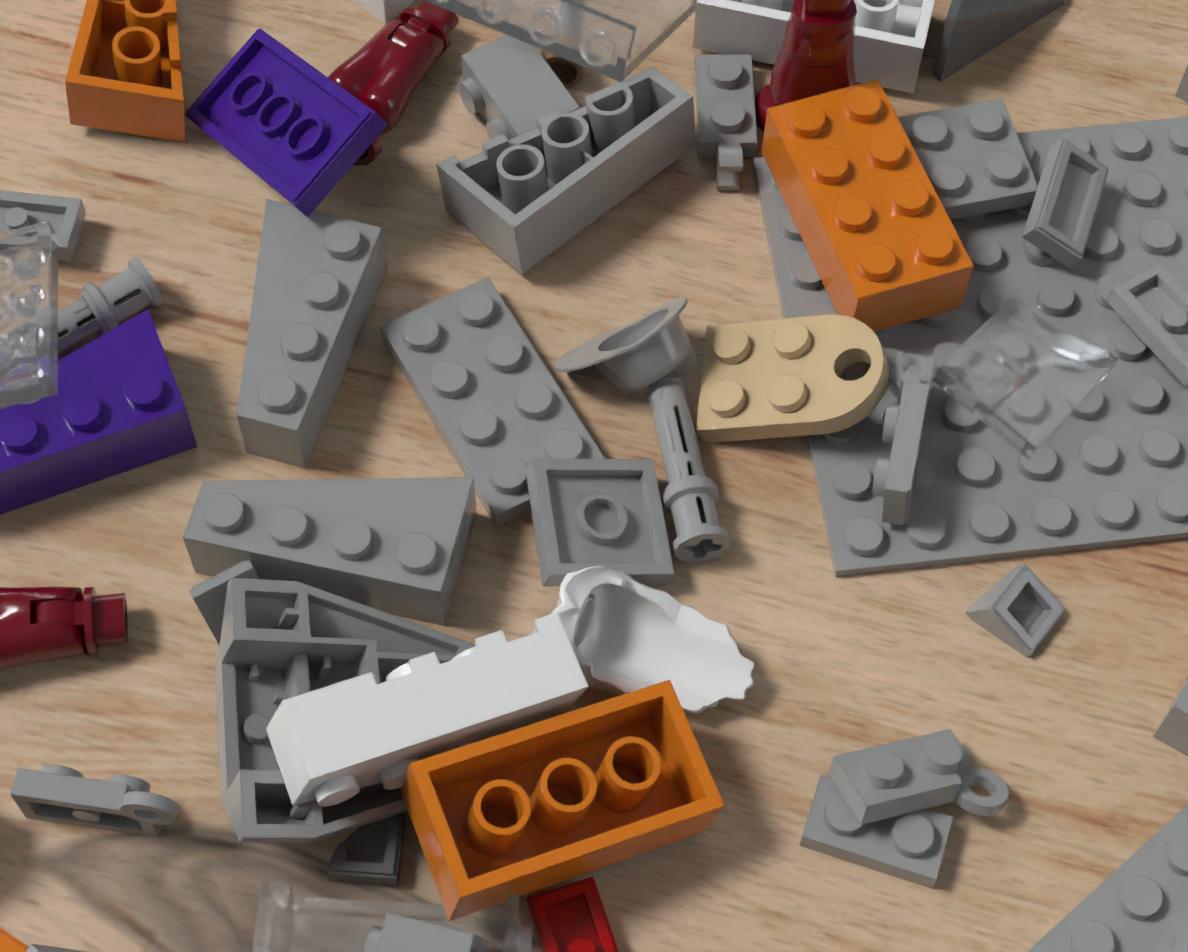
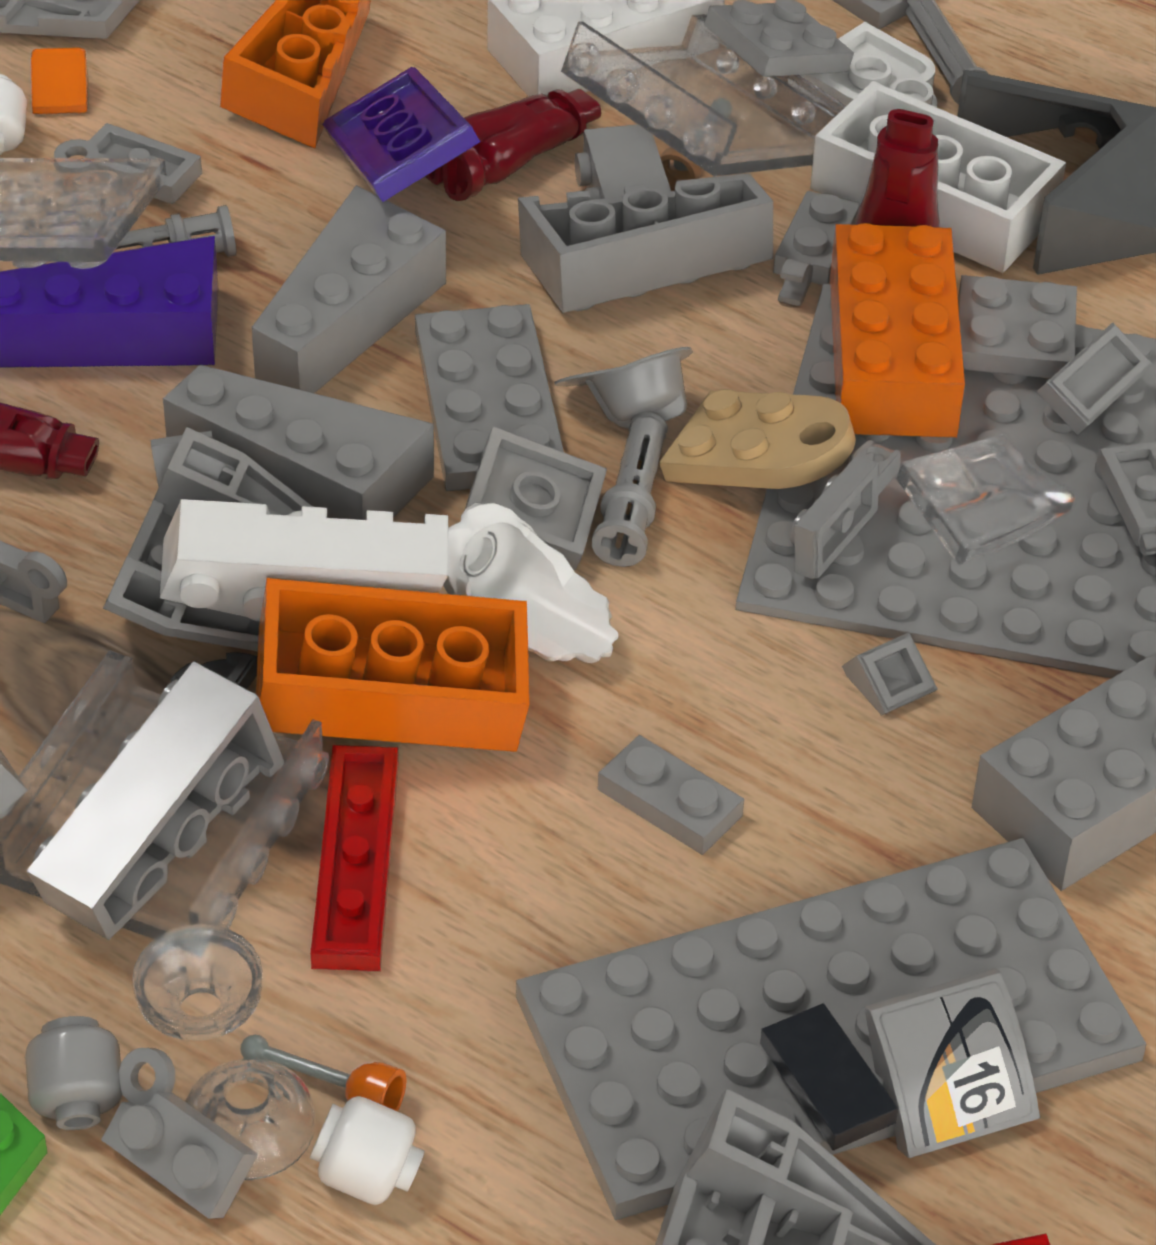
camera: 20 degrees right, 15 degrees down
light grey hinge [828,729,1009,825] -> none

